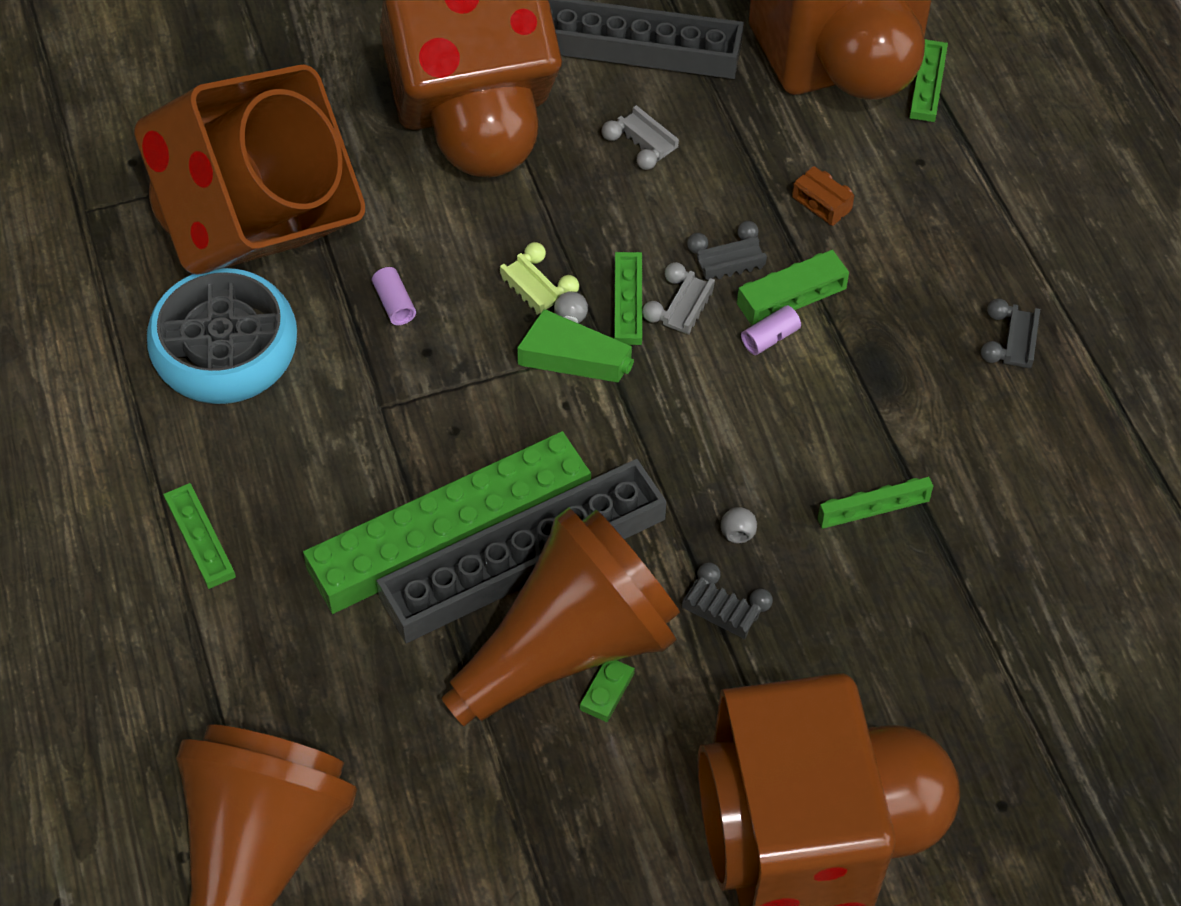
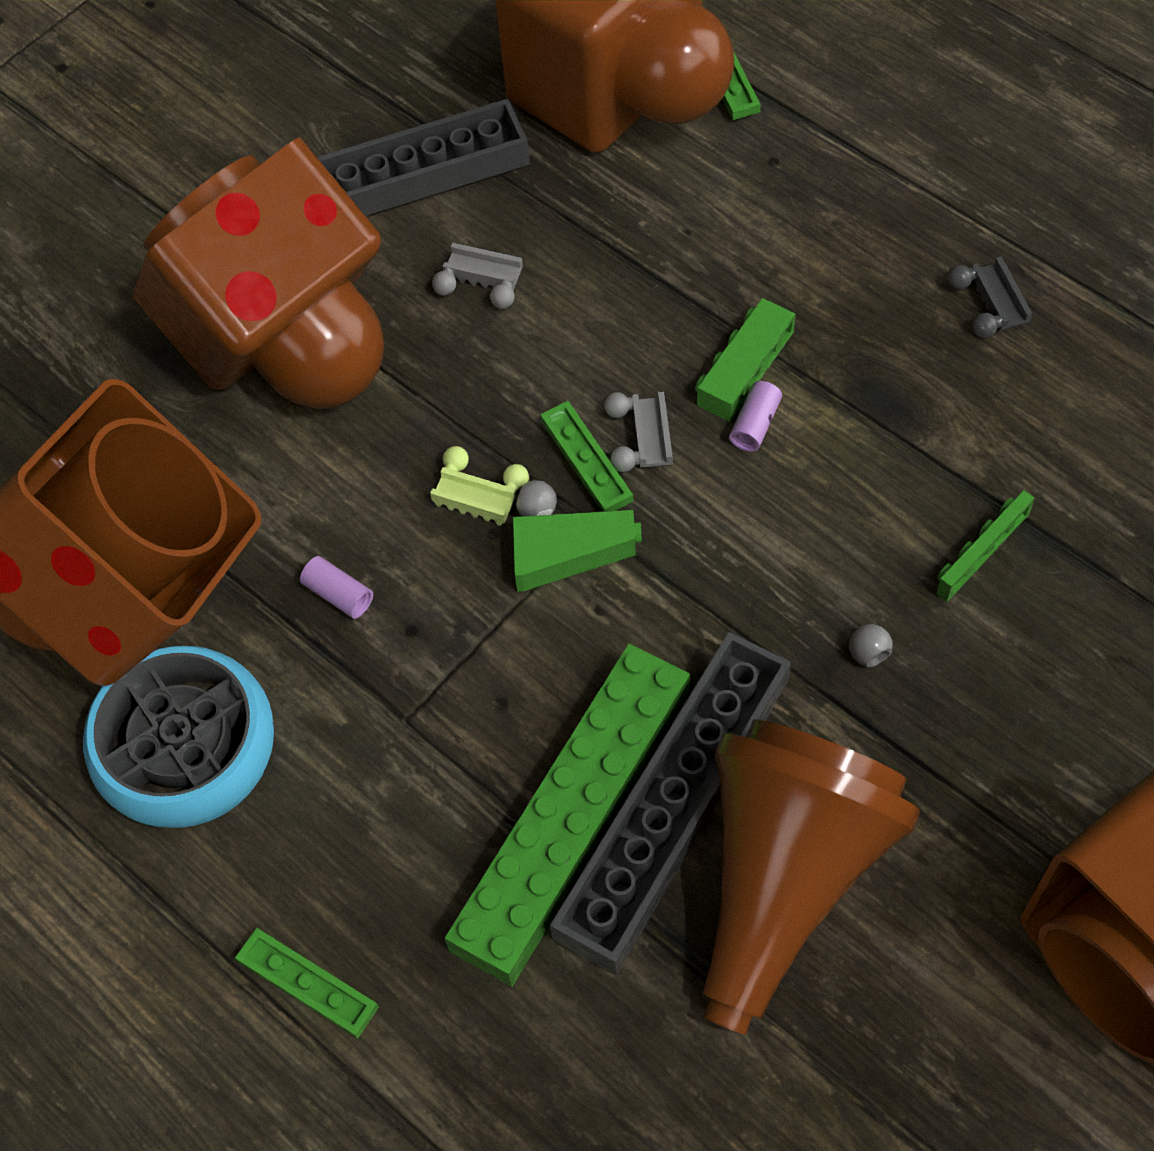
camera: 25 degrees left, 5 degrees up
bright green plate [580,660,634,722] -> none
dark grey gear [682,562,773,639] -> none
dark grey gear [687,221,767,281] -> none
dark orange brick [792,166,854,226] -> none

